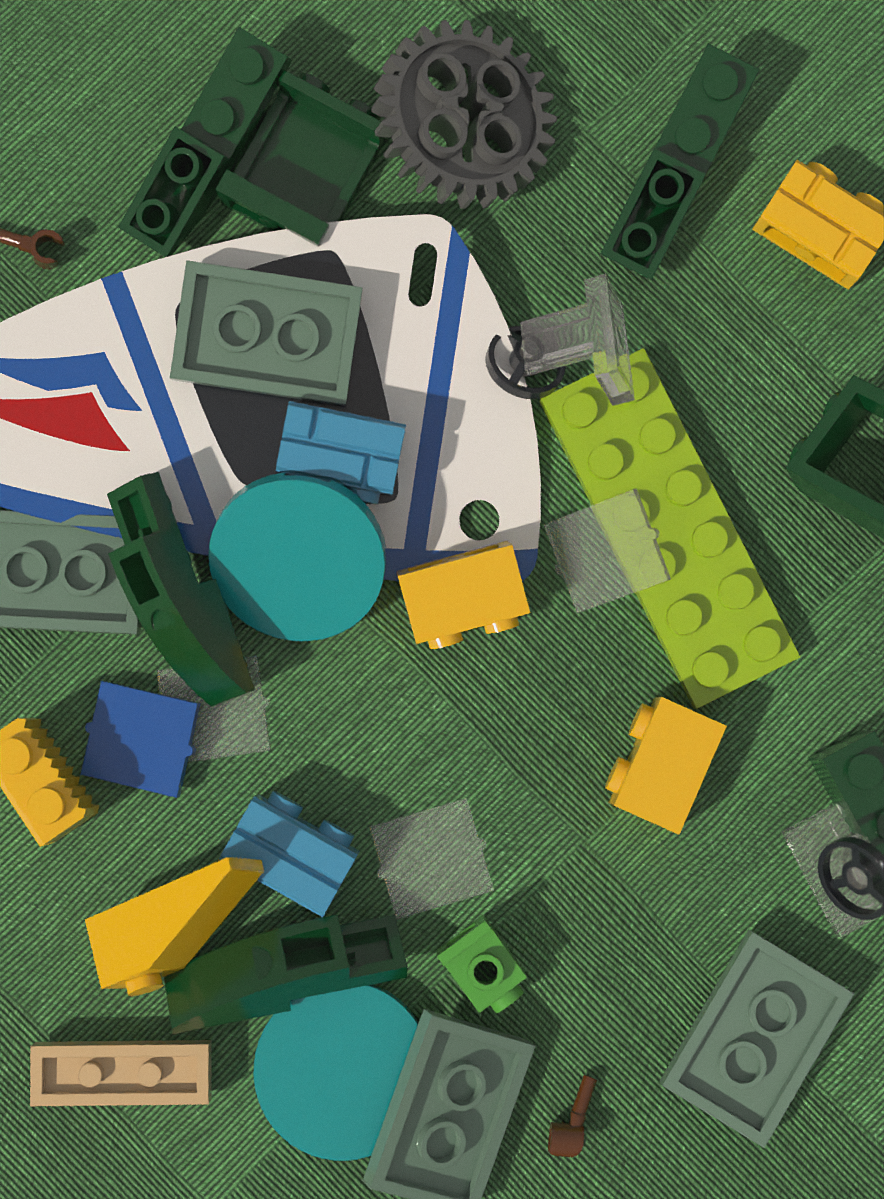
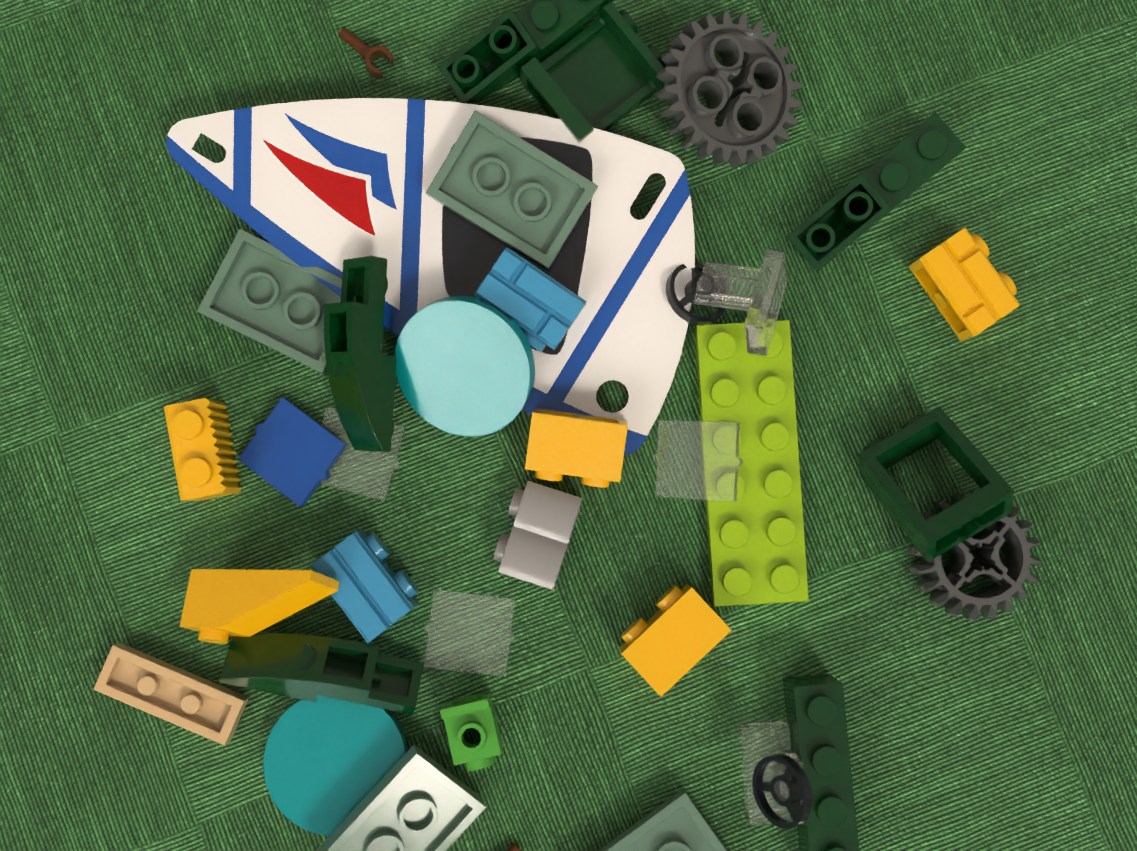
camera: 25 degrees right, 0 degrees up
none -> light grey brick [493,481,583,590]

